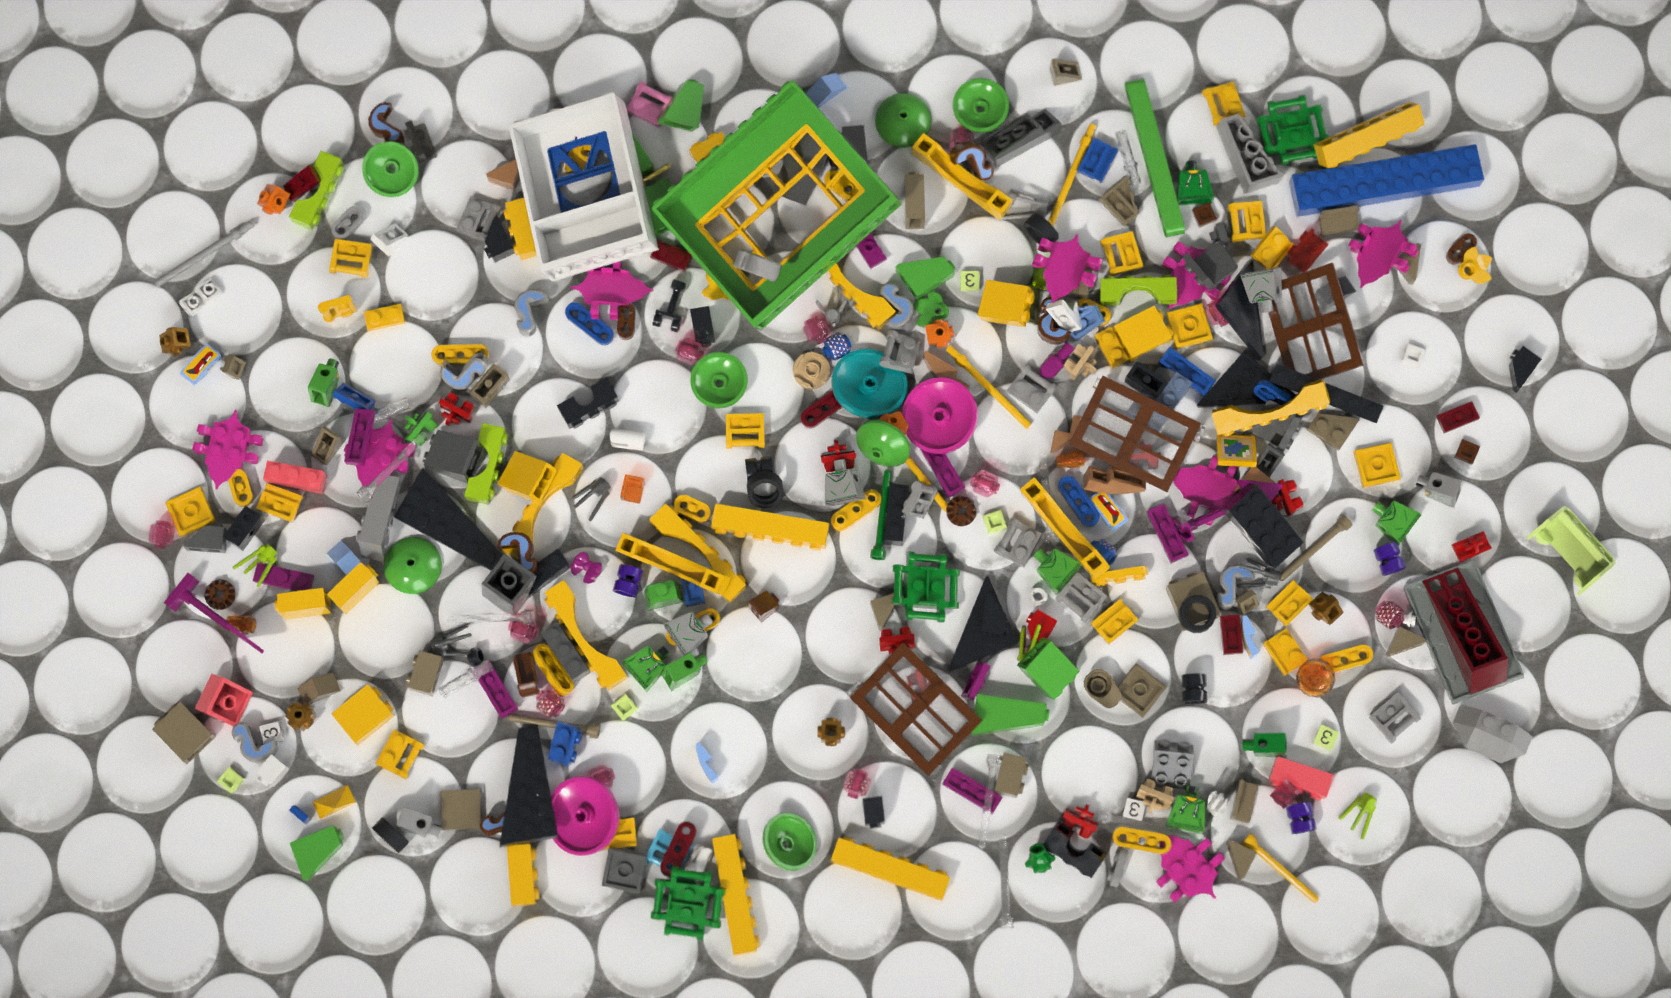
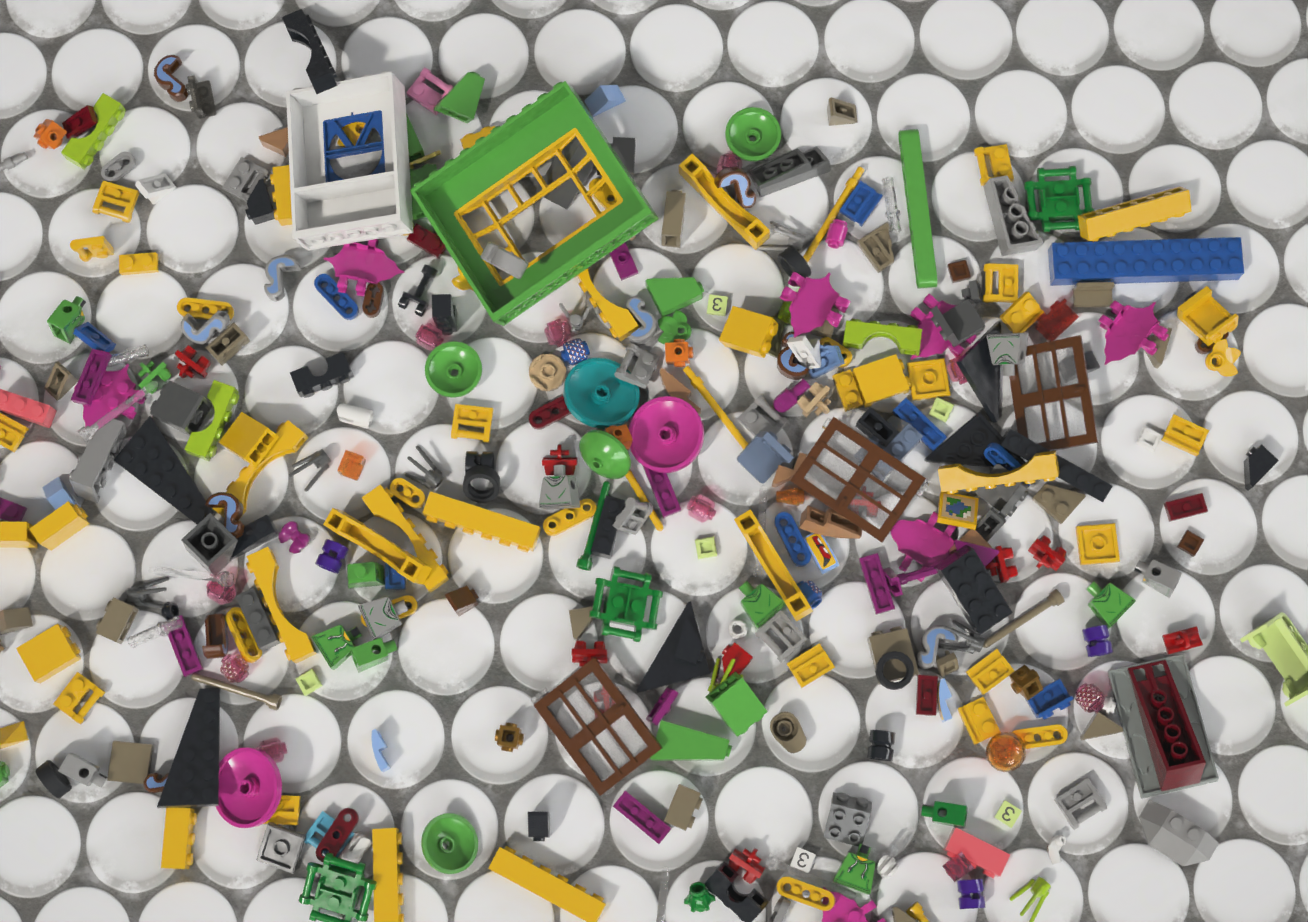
camera: 10 degrees right, 0 degrees up
bright green dish [362,141,419,197] -> none
bright green dish [384,537,442,594] -> none
blue bracket [548,721,582,767] -> none
clear pink head [843,769,871,799] -> none
bright green dish [875,93,931,147] -> none
reddish brown gear [946,496,977,527] -> none
clear piece [978,754,1003,848] -> none
light grey plate [994,518,1042,568] -> none
yellow plate [1090,566,1149,587] -> none
yellow plate [1100,231,1143,276] -> none
dark tan tile [1118,663,1167,718] -> none
tan hips [1136,779,1174,813] -> none
green torso [1177,160,1214,206] -> none
dark tan panel [1230,779,1258,824] -> none
none -> black arch [282,9,337,94]
none -> dark grey plant [405,445,444,489]
none -> sand blue bracket [737,431,794,483]
none -> dark pink brick [825,219,848,249]
none -> yellowish green tile [928,397,954,423]
none -> blue bracket [1026,679,1074,720]
none -> red hips [1028,535,1066,571]
none -> white arm [1047,835,1066,865]
none -> yellow plate [1161,414,1209,456]
none -> yellow panel [1177,286,1238,346]

